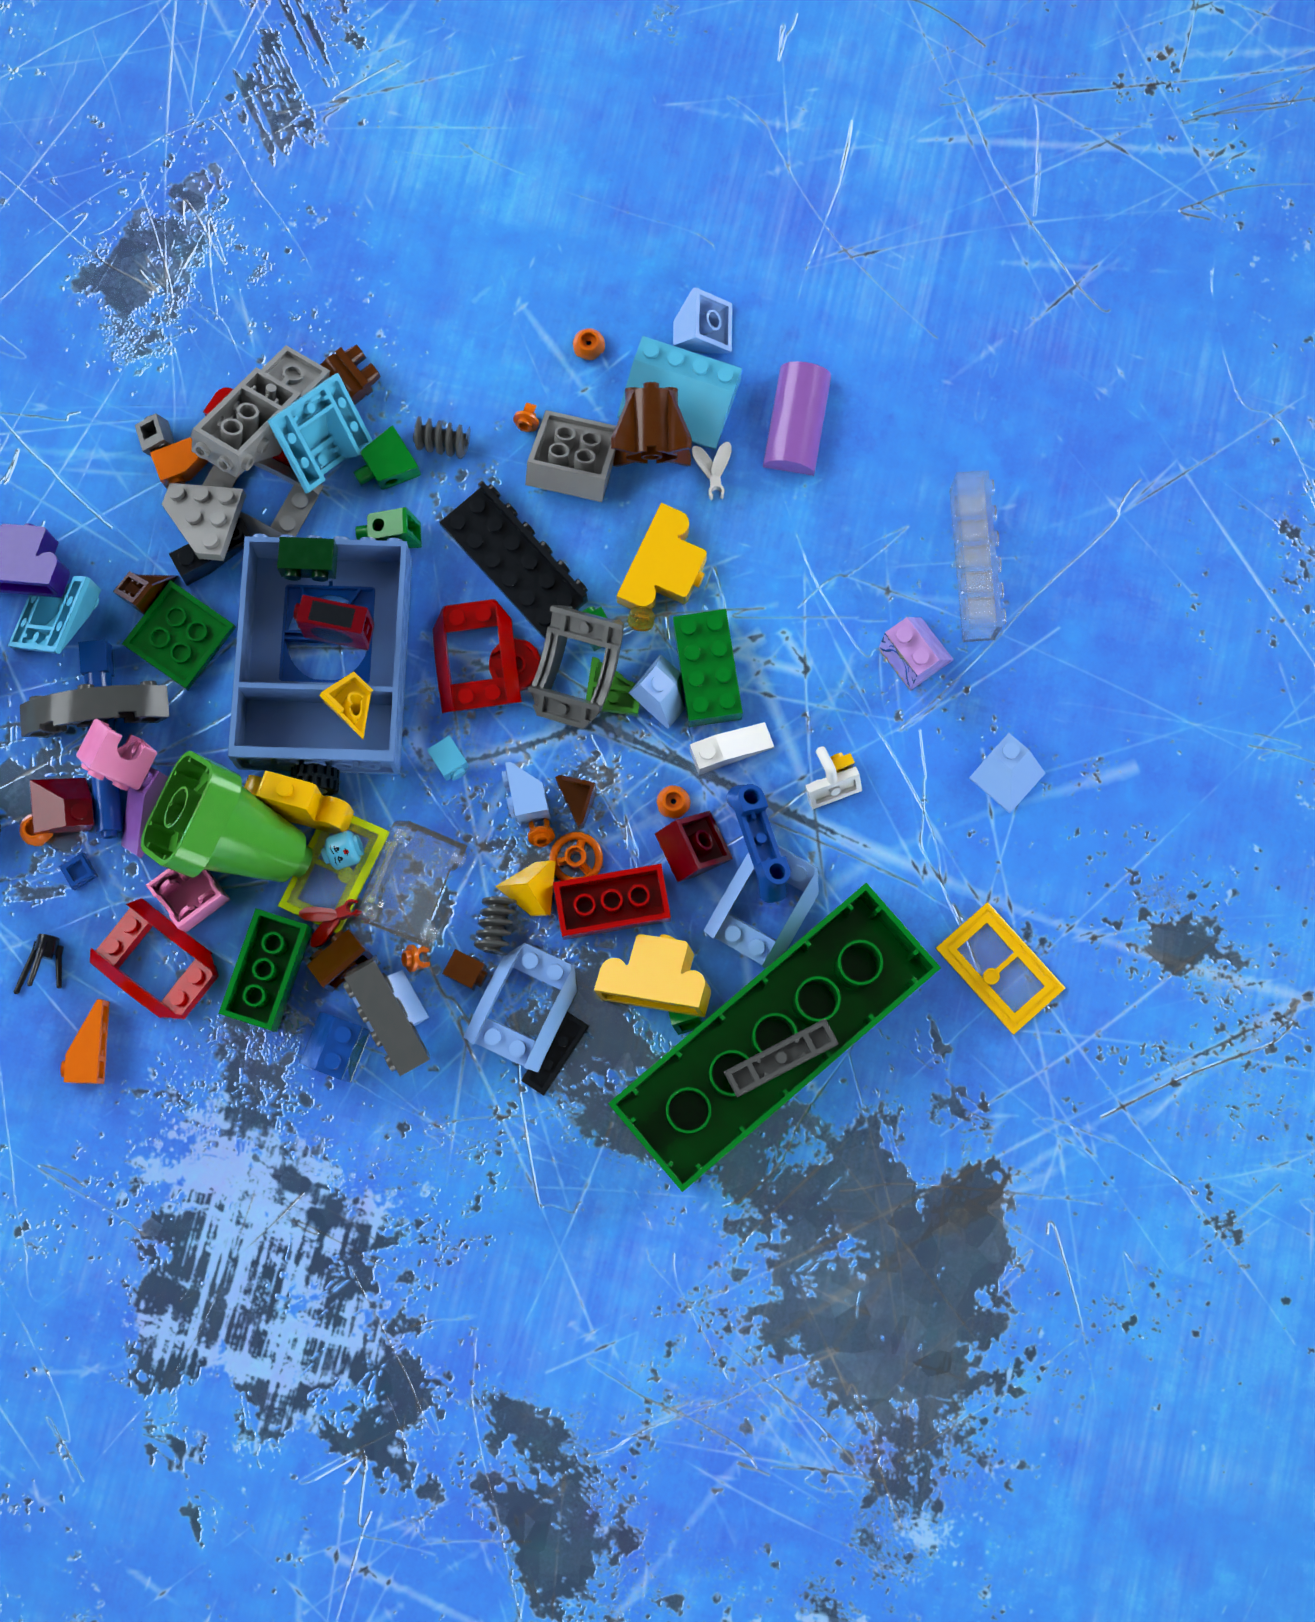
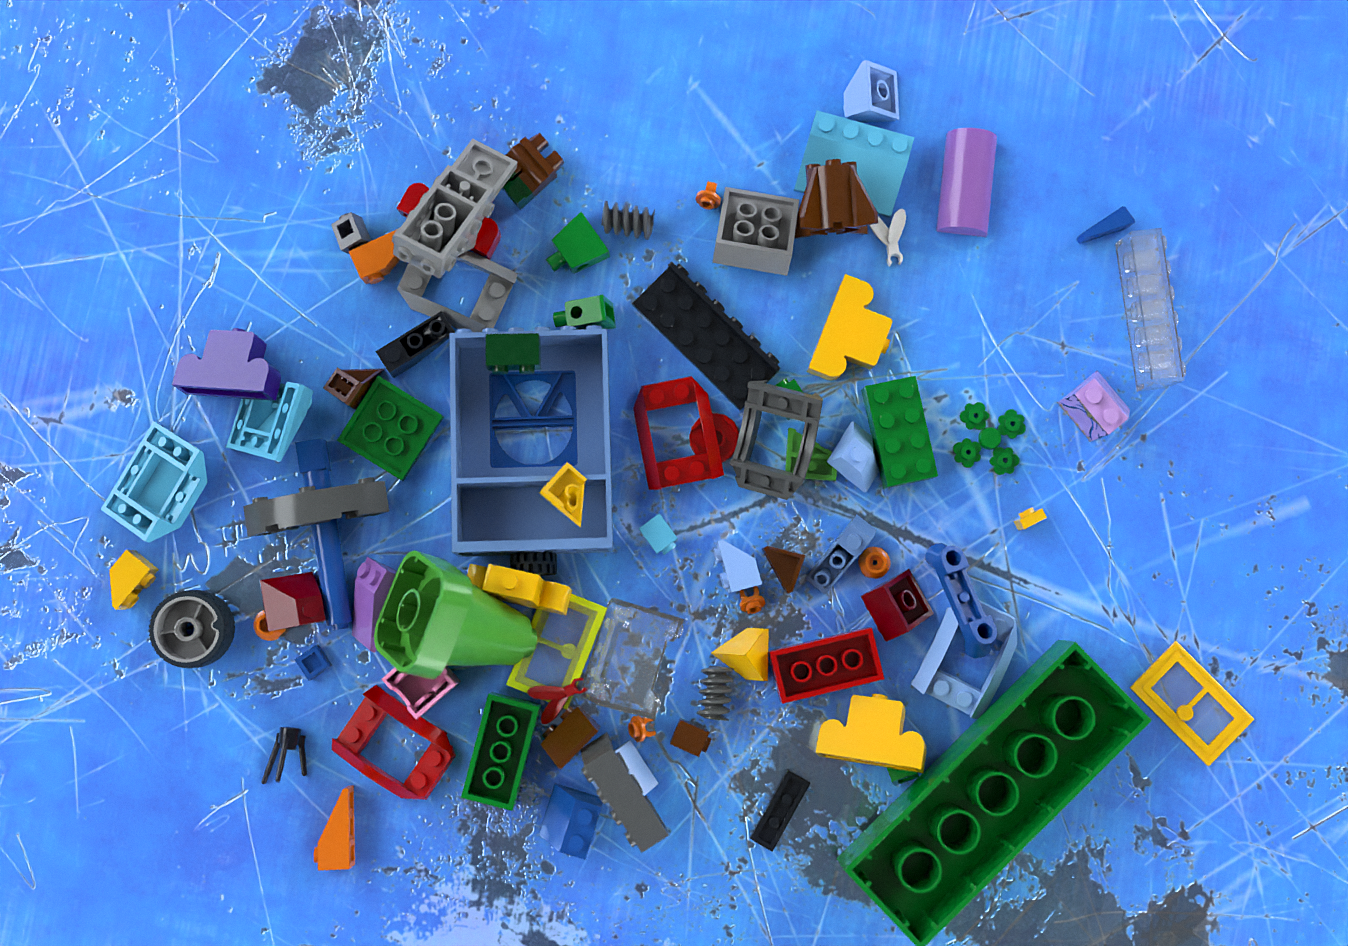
camera: 10 degrees left, 5 degrees up
bright pink piece [76,719,157,791] -> none
light grey plate [162,483,246,561] -> none
medium azure slope [267,373,372,493] -> none
brick [293,595,374,650] -> none
medium azure head [321,831,364,870] -> none
light blue wedge [464,942,578,1072] -> none
orange piece [549,832,603,881] -> none
orange plate [573,328,605,360] -> none
clear yellow tile [627,606,655,631] -> none
white slope [690,722,774,775] -> none
dark grey plate [724,1019,839,1097] -> none
white plate [805,747,862,810] -> none
light blue slope [969,733,1045,813] -> none
none -> medium blue slope [805,514,877,594]
none -> green plant [953,402,1026,475]
none -> blue slope [1076,206,1135,244]

